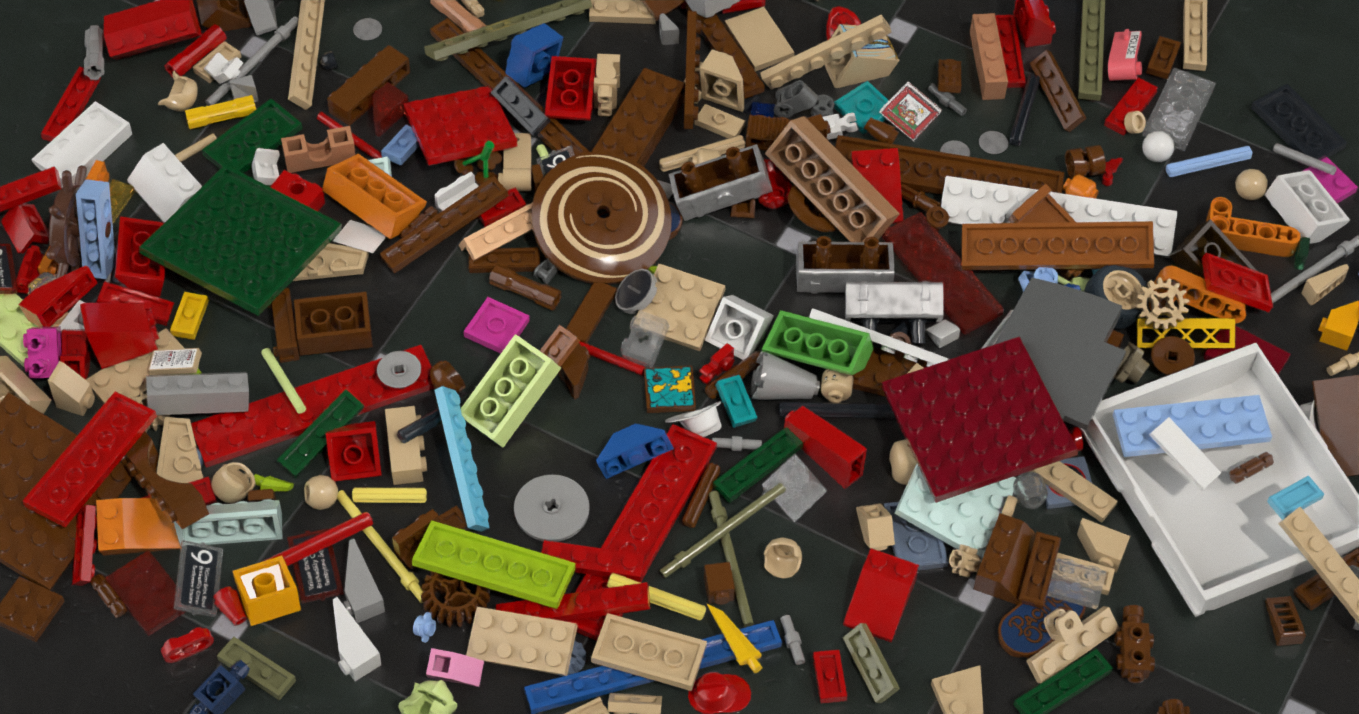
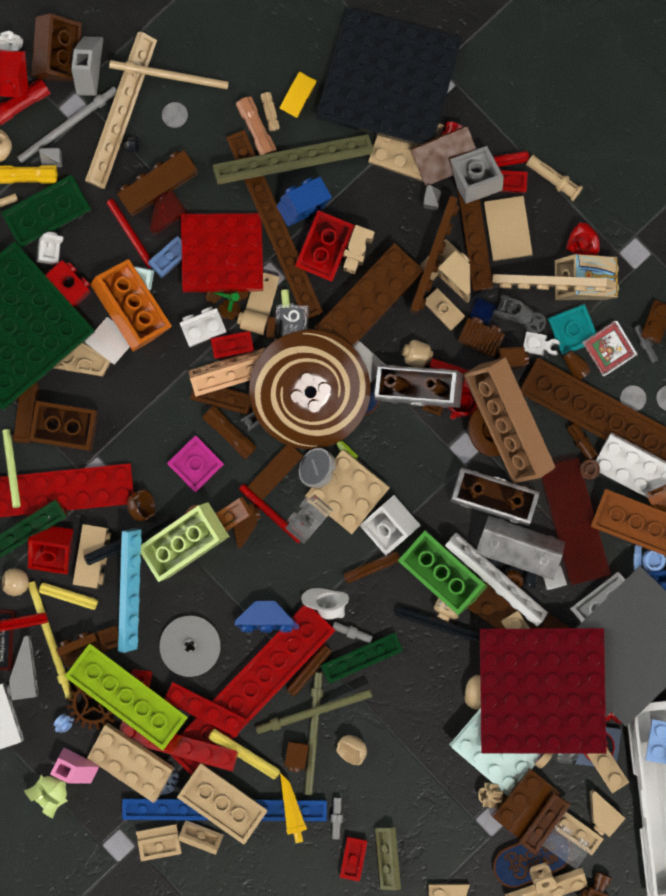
camera: 15 degrees right, 30 degrees up
tan tile [193,41,241,83] -> none
white bracket [204,53,243,84] -> none
nougat arch [281,126,355,173] -> none
light grey piece [377,351,421,388] -> none
reddish brown plate [380,176,509,274] -> none
reddish brown axle [400,206,437,239] -> none
black tile [491,76,551,137] -> none
tile [644,366,696,413] -> none
tan axle [659,135,745,172] -> none
red piece [688,672,751,714] -> none
red plate [699,343,734,384] -> none
teal plate [716,375,757,428] -> none
light grey cone [750,351,820,400] -> none
clear hinge [762,454,827,522] -> none
red slope [784,406,867,489] -> none
red slope [843,548,919,643] -> none
red slope [851,148,903,224] -> none
tan slope [856,503,895,551] -> none
sand blue tile [884,502,948,570] -> none

